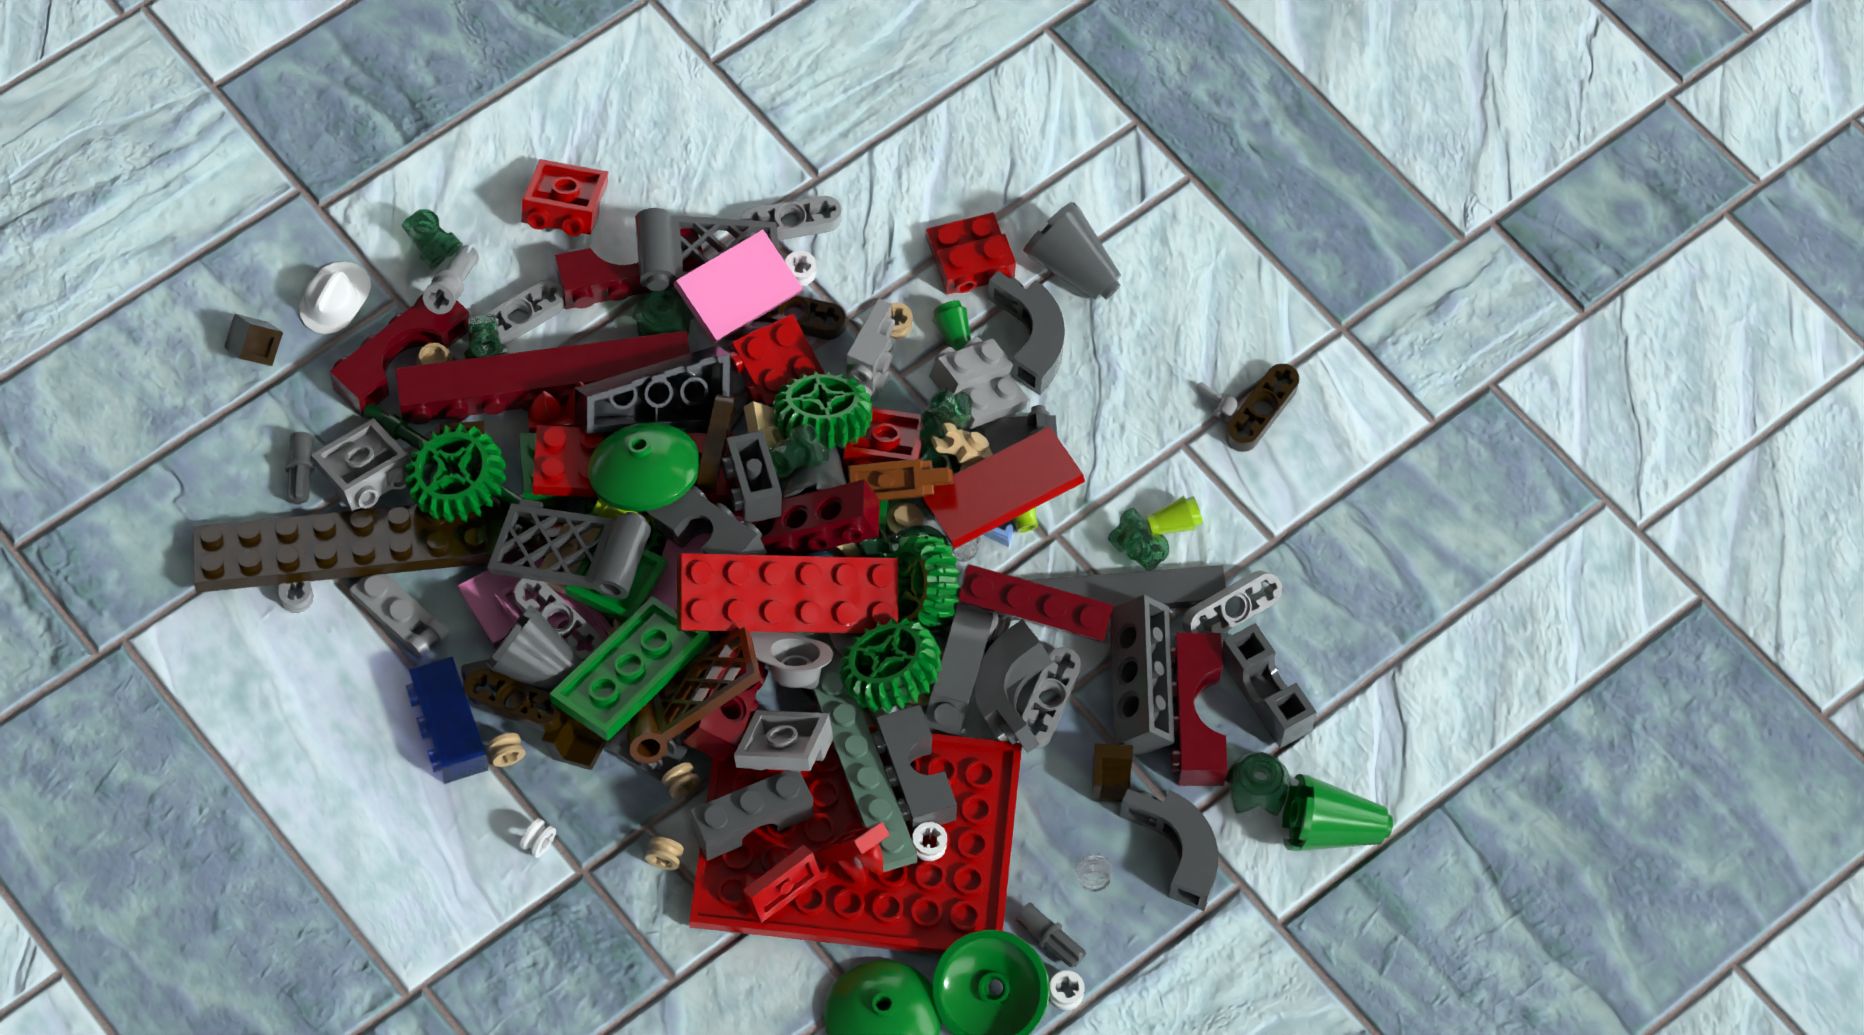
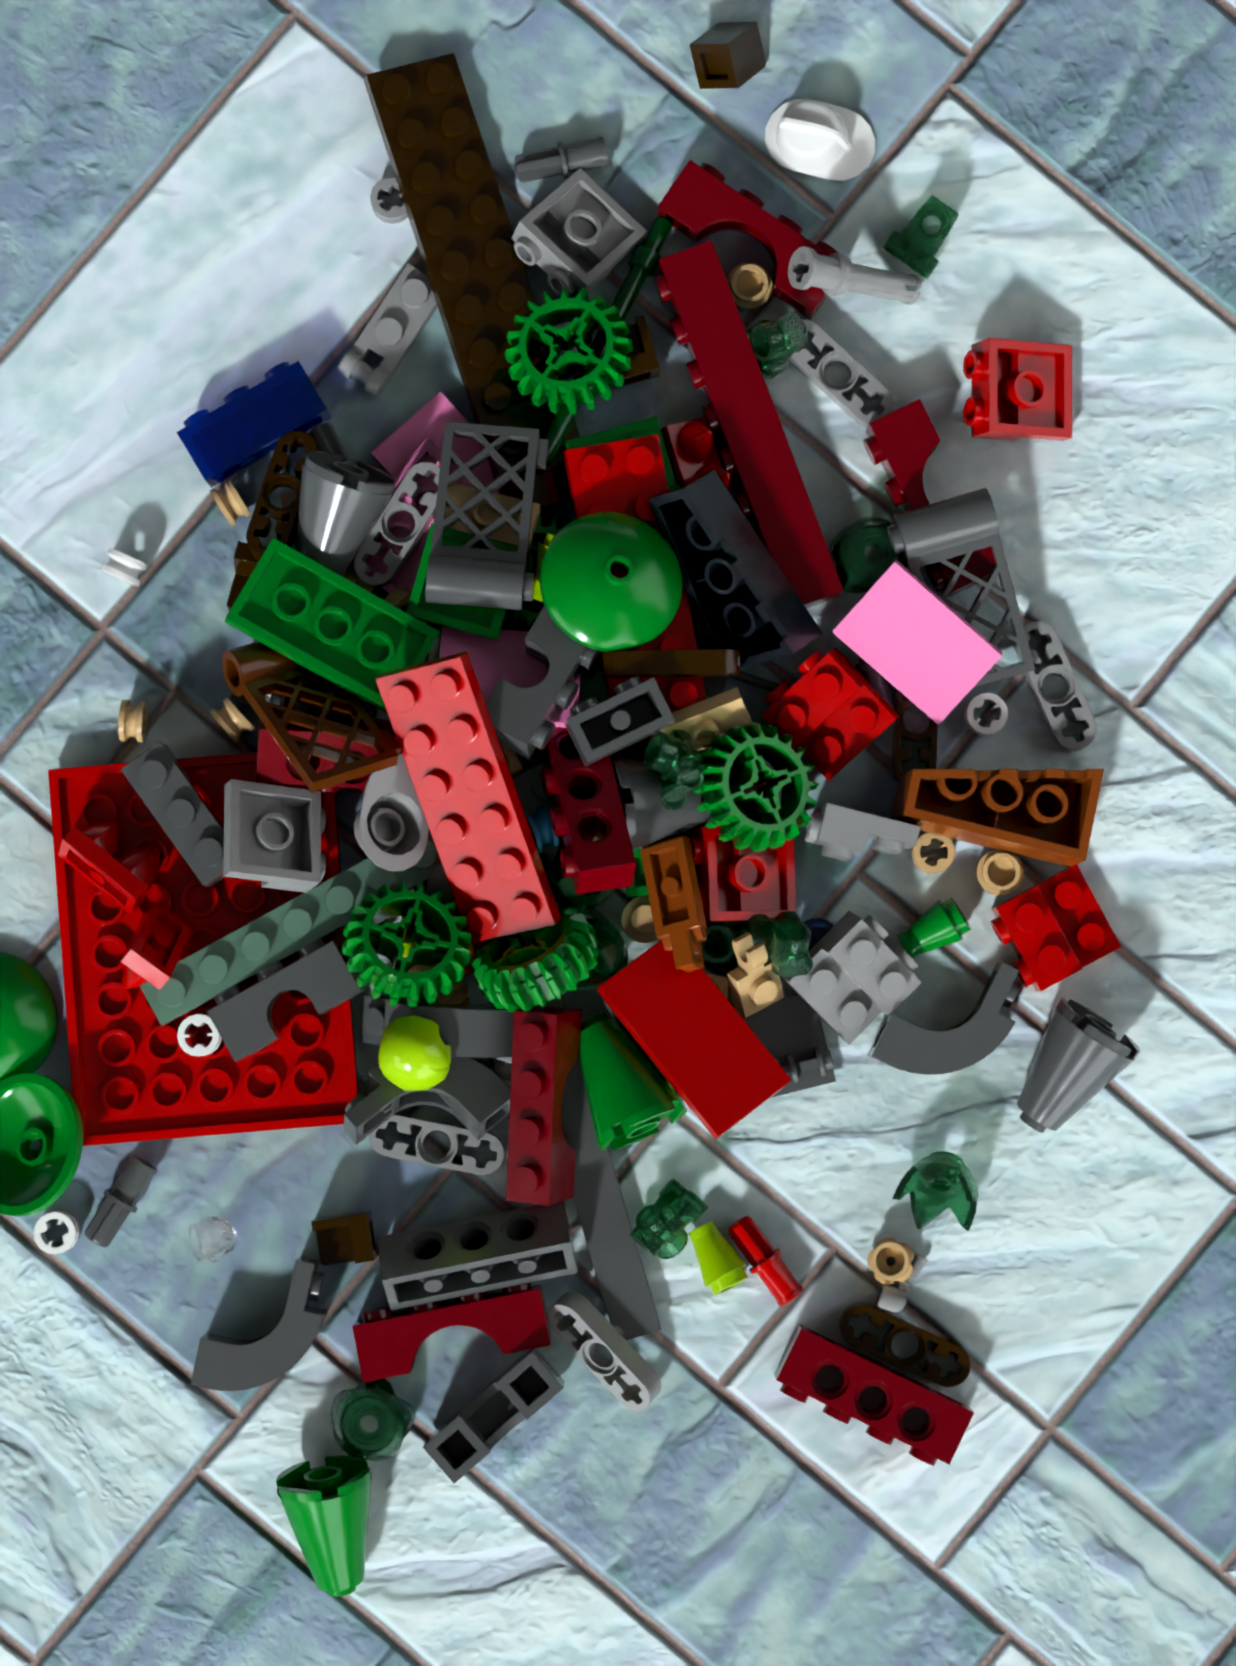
camera: 85 degrees right, 25 degrees up
none -> lime hair [378,1015,451,1091]
none -> green cone [579,1013,687,1151]
none -> red axle [728,1216,804,1307]
none -> dark red brick [774,1324,974,1466]
none -> tan plate [867,1238,914,1285]
none -> dark orange wedge [891,769,1104,867]
none -> clear green piece [892,1151,979,1231]
none -> tan plate [976,849,1024,896]

